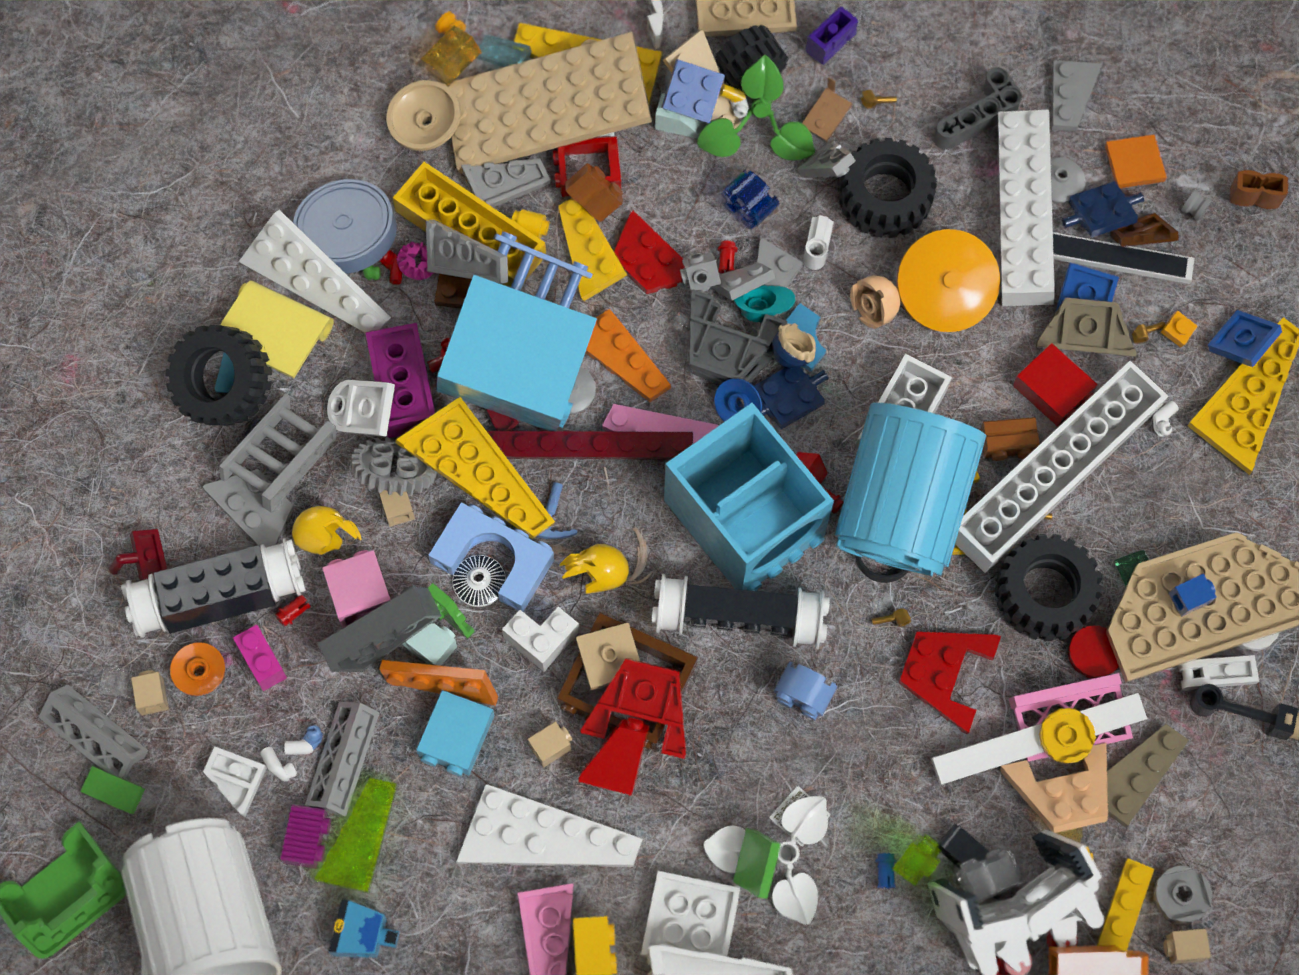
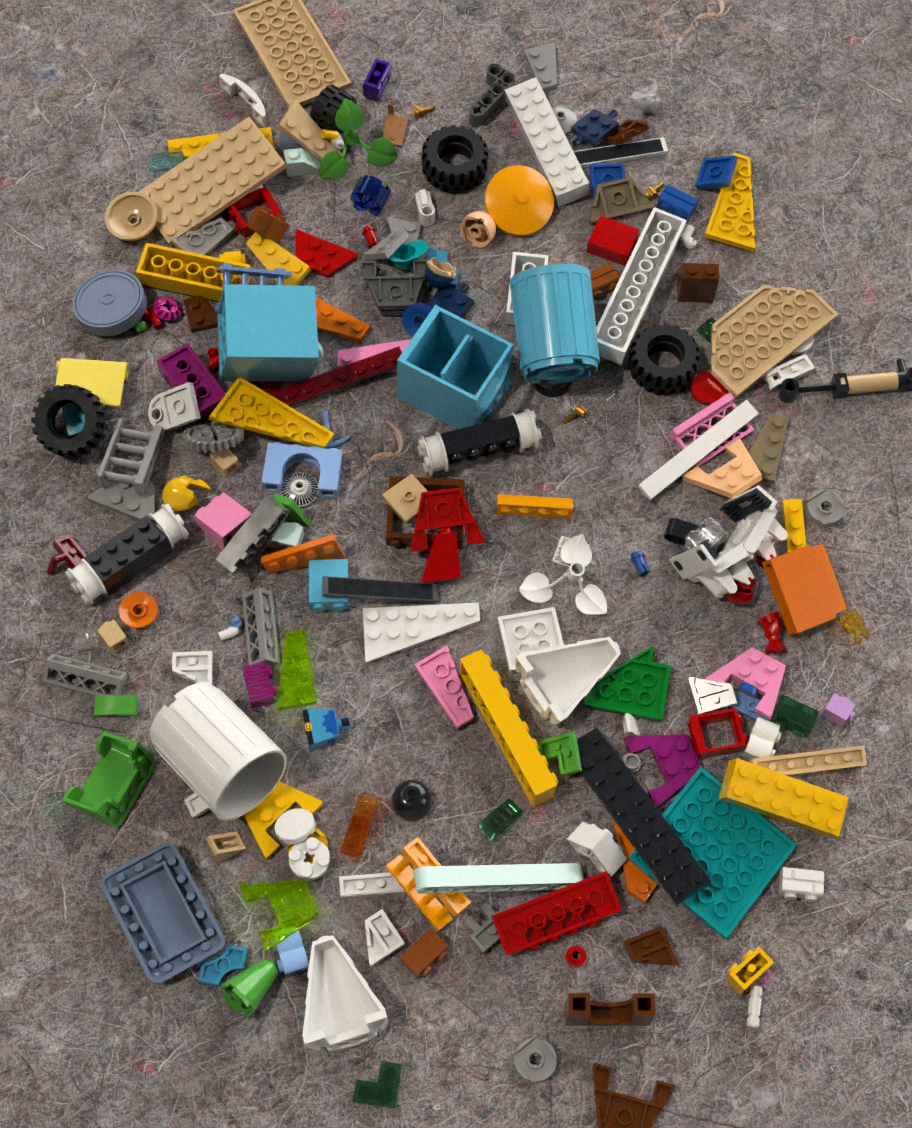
camera: 25 degrees left, 5 degrees down
dark pink brick [233,625,287,691] -> none
white wing [239,210,391,332] -> none
white arm [260,747,297,781] -> none
red pin [275,595,311,627] -> none
clear yellow brick [420,25,482,86] -> none
light grey wing [426,220,508,284] -> none
light orange wheel [435,11,466,43] -> none
white brick [502,607,579,672] -> none
tan brick [528,722,572,768] -> none
yellow helmet [559,544,629,594] -> none
plate [661,59,725,123] -> none
light grey brick [680,252,721,292] -> none
bright green tile [733,828,781,899] -> none
medium blue brick [774,662,837,721] -> none
light grey wing [797,139,855,178] -> none
clear neon green brick [892,834,942,886] -> none
red wing [899,632,1001,735] -> none
yellow tile [1039,708,1096,764] -> none
orange tile [1105,134,1167,188] -> none
light orange plate [1161,310,1197,348] -> none
tan brick [1164,929,1211,964] -> none
blue brick [1168,573,1217,617] -> none
dark orange brick [1230,170,1288,209] -> none
none -> black tile [322,576,438,604]
none -> light orange fence [496,494,574,519]
none -> blue brick [656,184,699,223]
none -> reddish brown slope [677,263,719,303]

